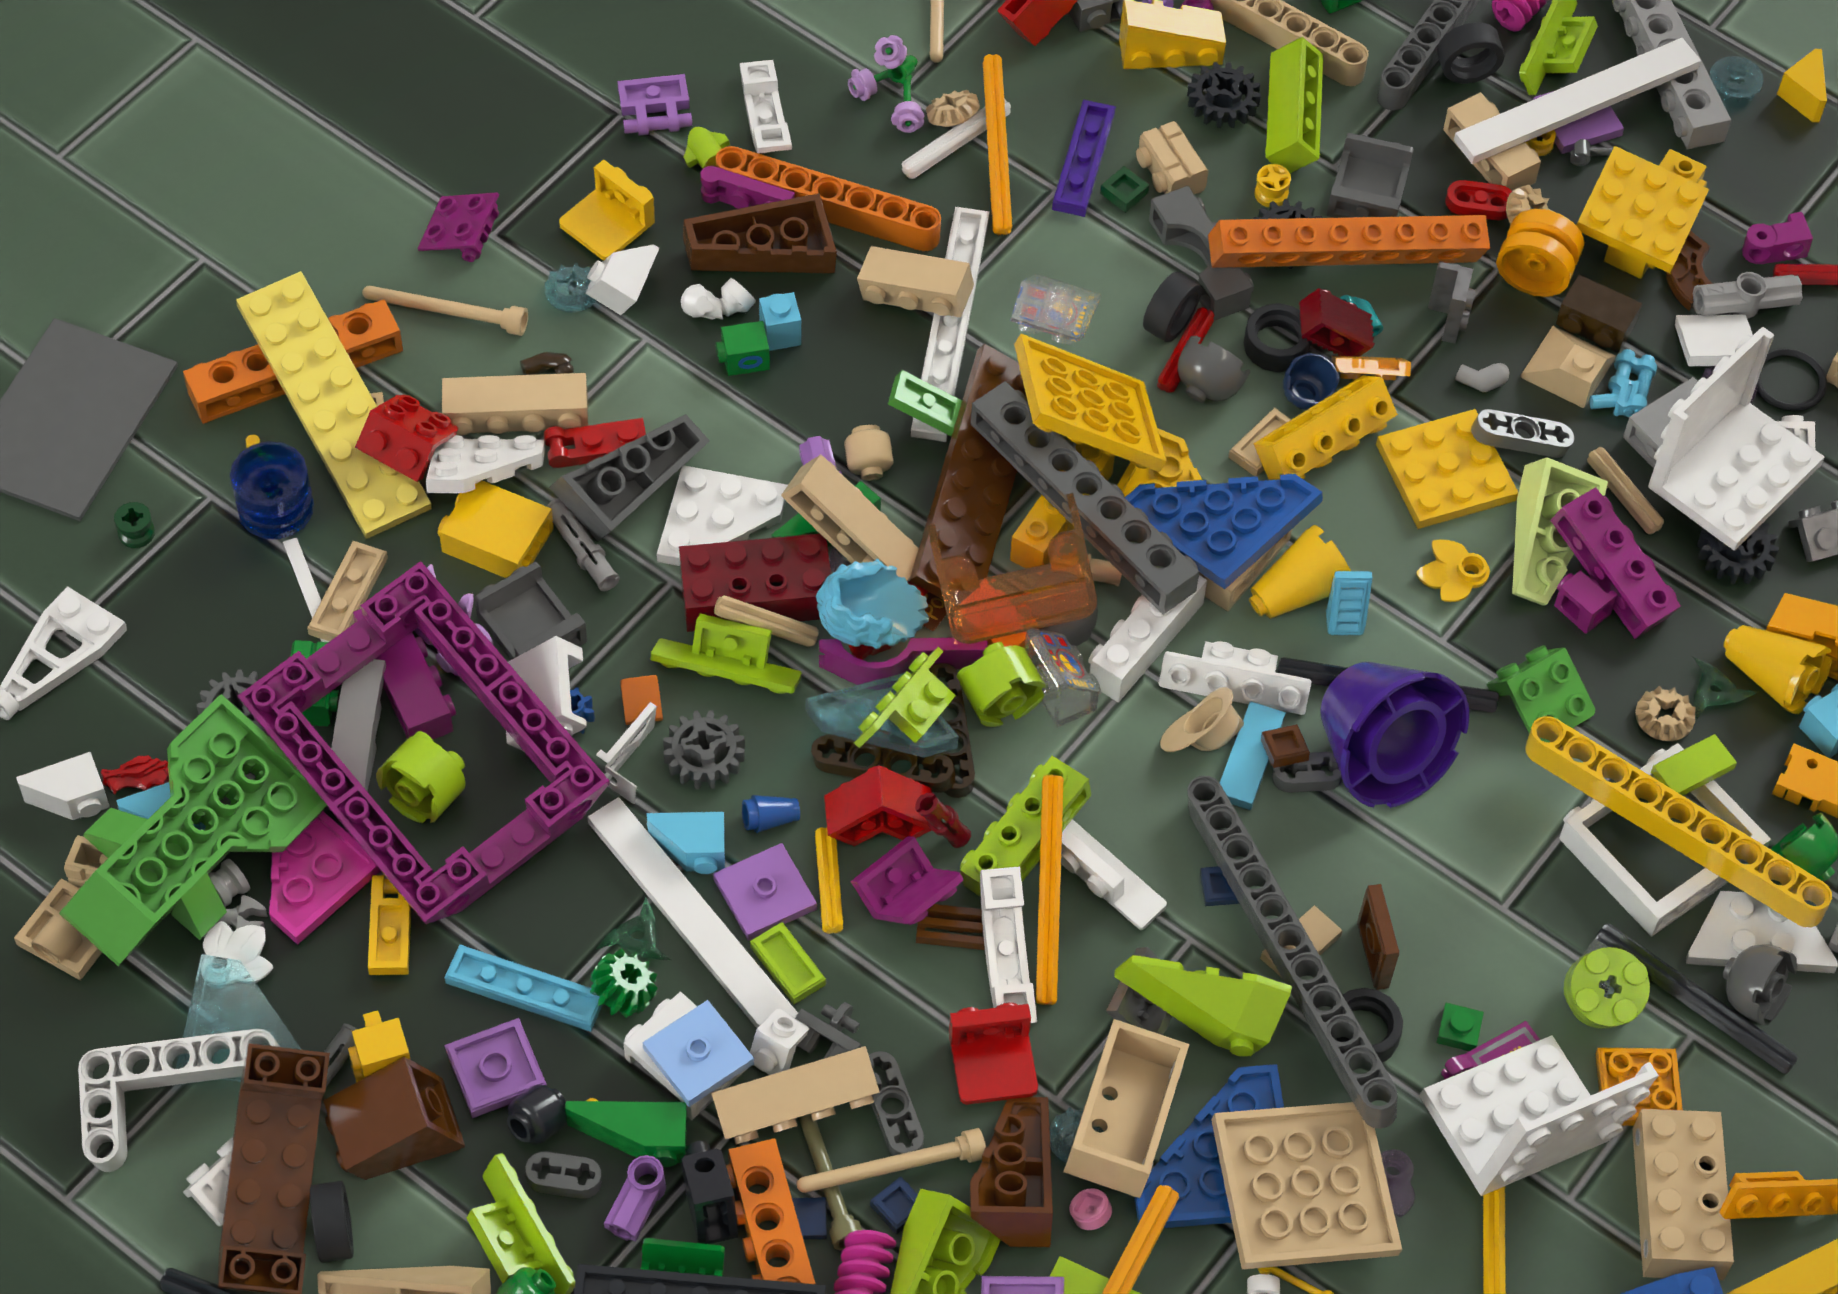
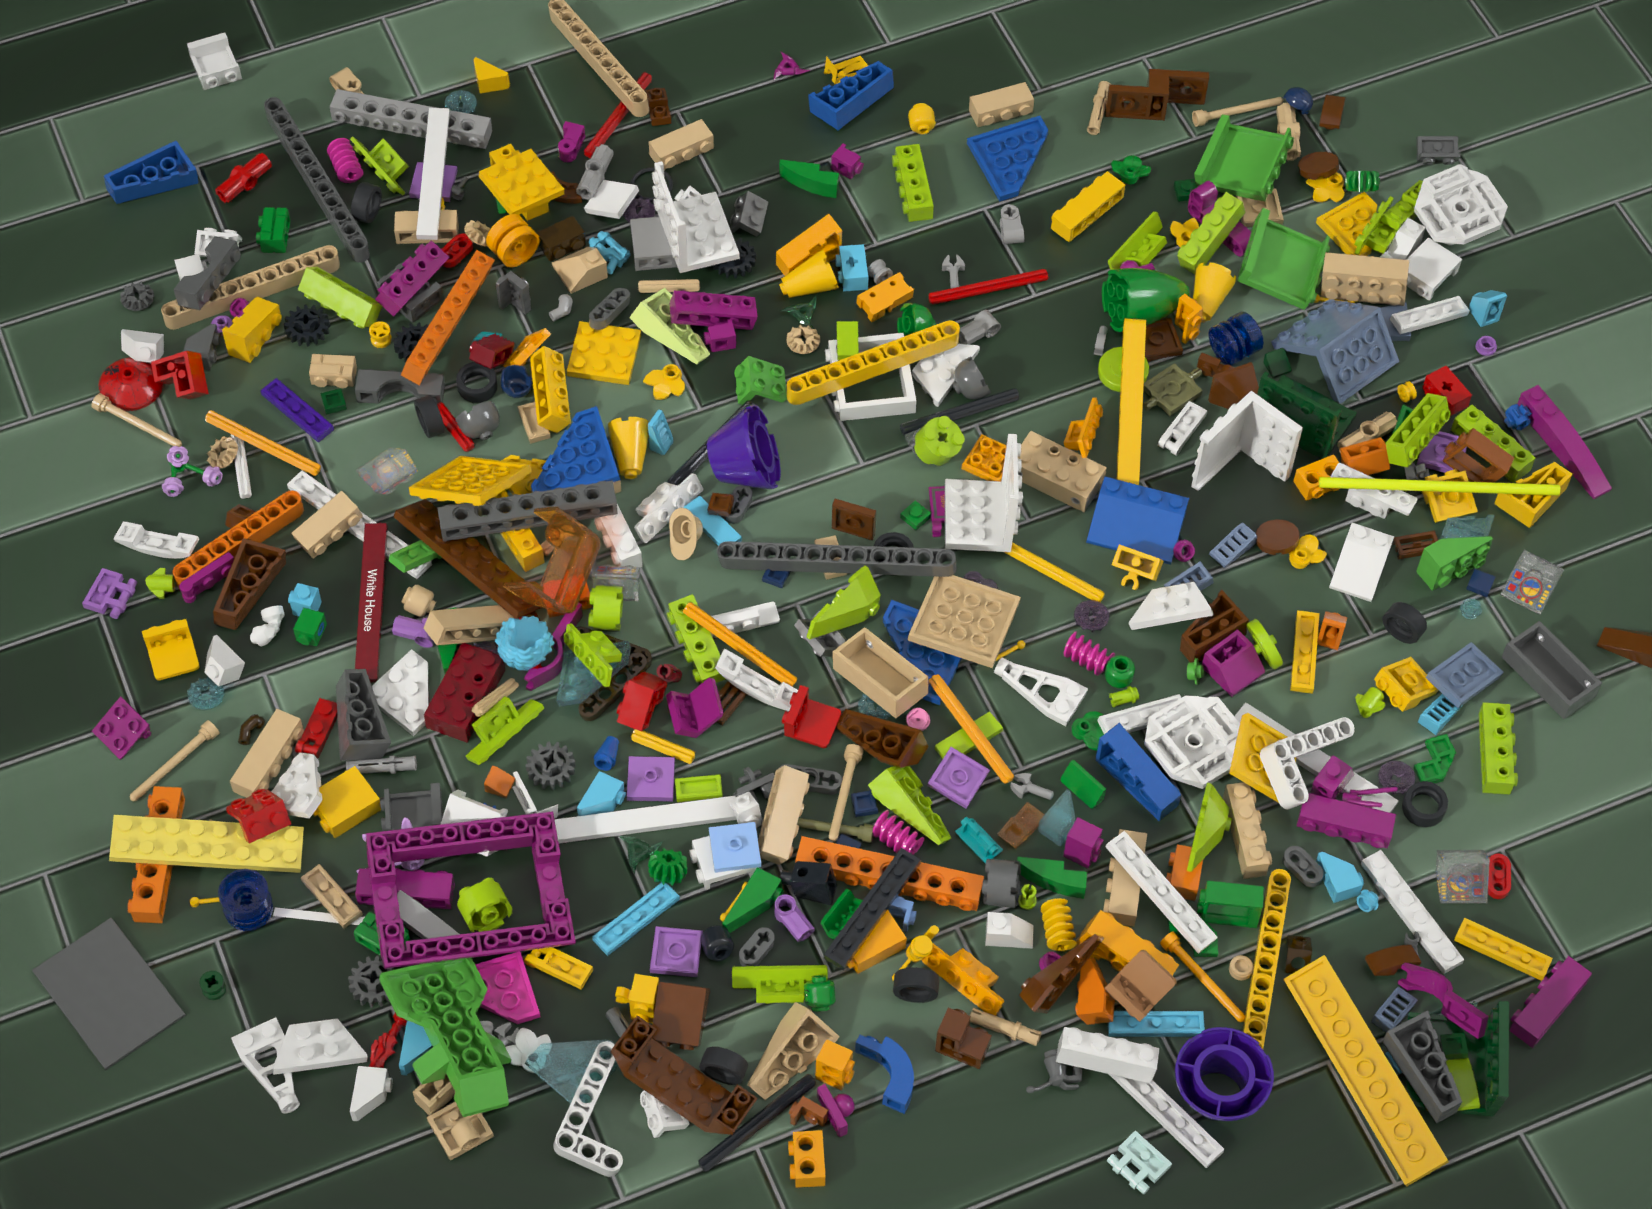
camera: 60 degrees left, 0 degrees up
none -> reddish brown slope [225,504,256,528]
none -> white wing [273,1019,367,1075]
none -> dark red tile [355,523,388,683]
none -> magenta brick [375,240,449,317]

